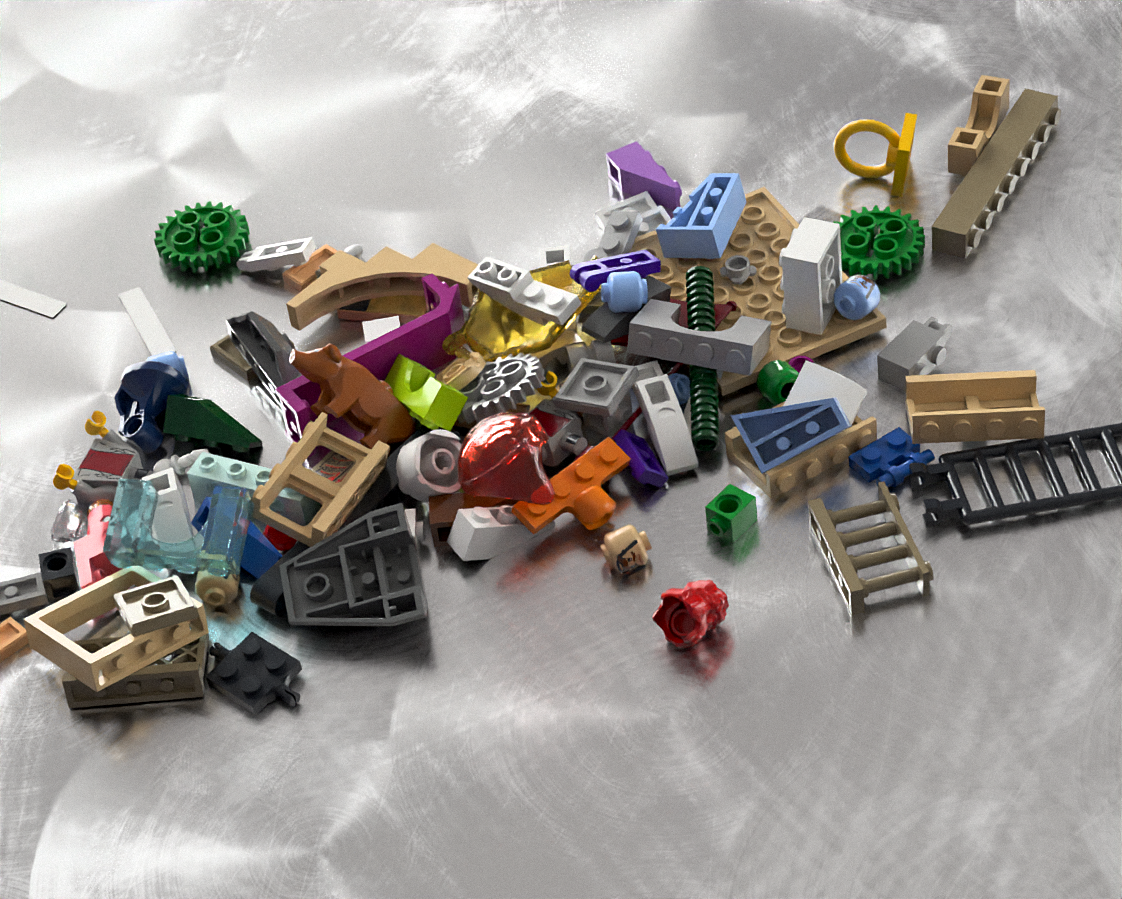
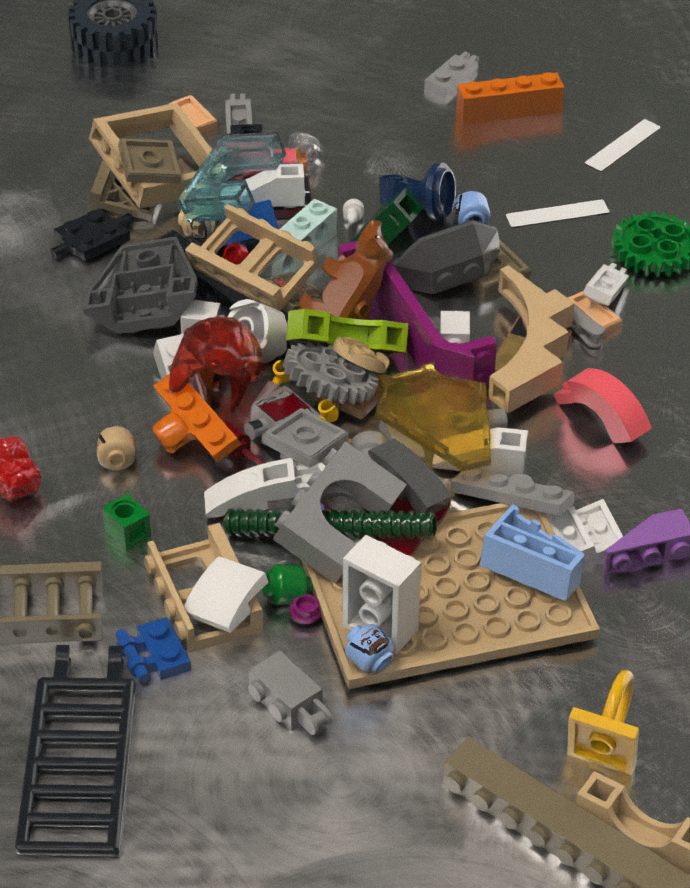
camera: 95 degrees right, 0 degrees up
torso [53,411,153,506] -> none
white slope [467,257,581,326] -> none
dark purple plate [570,250,661,292] -> none
light blue head [601,271,648,313] -> none
dark purple plate [614,429,669,488] -> none
light grey plate [720,255,757,284] -> none
light blue wedge [730,397,852,473] -> none
green gear [833,205,925,280] -> none
tan window [905,370,1045,444] -> none
none -> coral arch [553,368,652,443]

